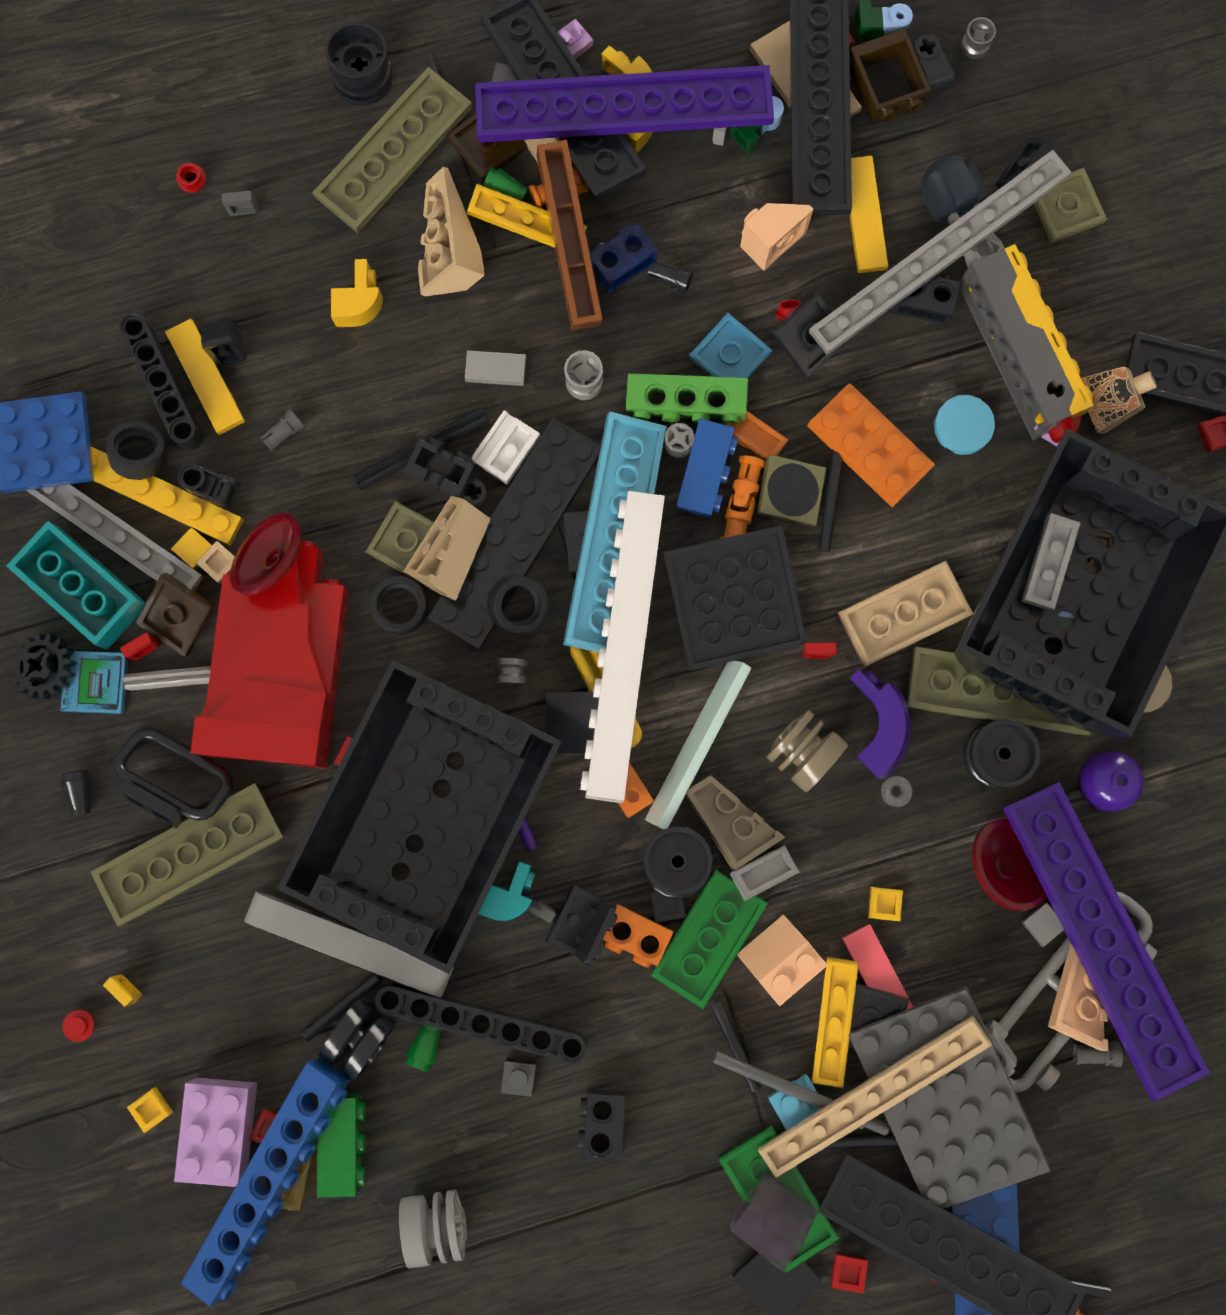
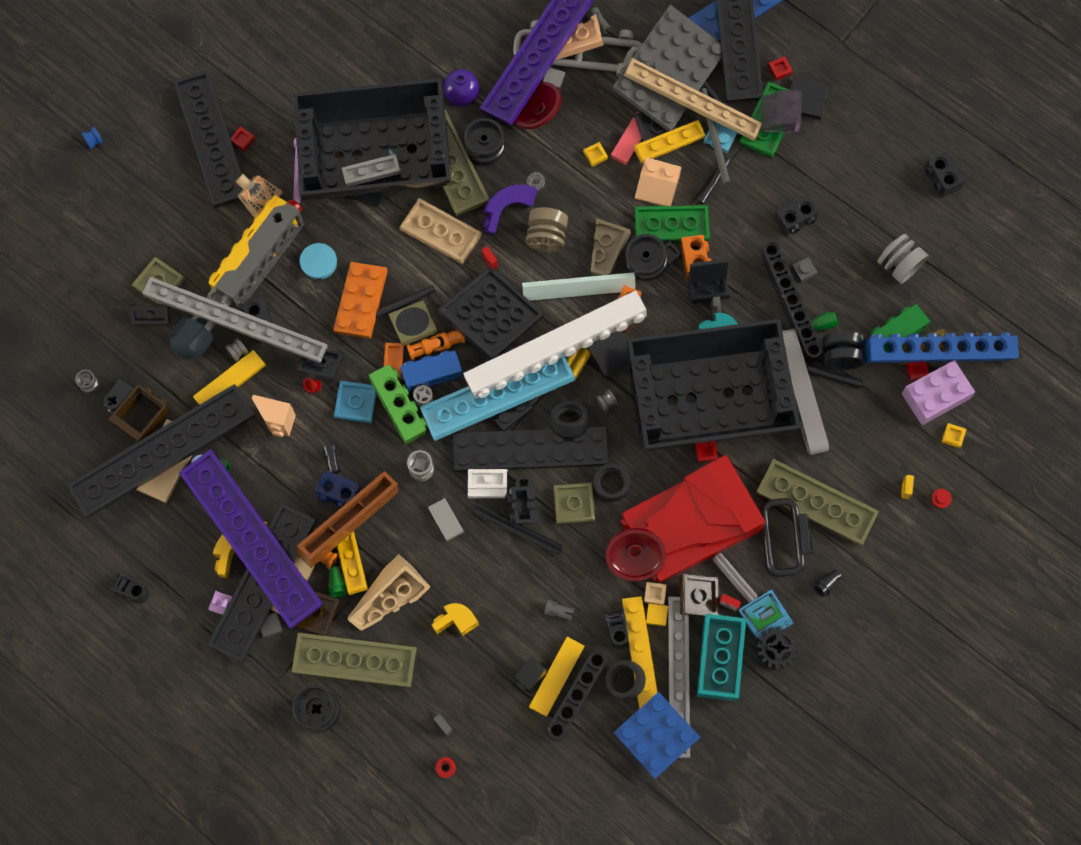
camera: 125 degrees left, 10 degrees down
tan wedge [403,496,490,601] -> none
light grey tile [730,845,799,901] -> none
leg [854,0,913,41] -> none
none -> flat silver wheel [225,338,248,361]

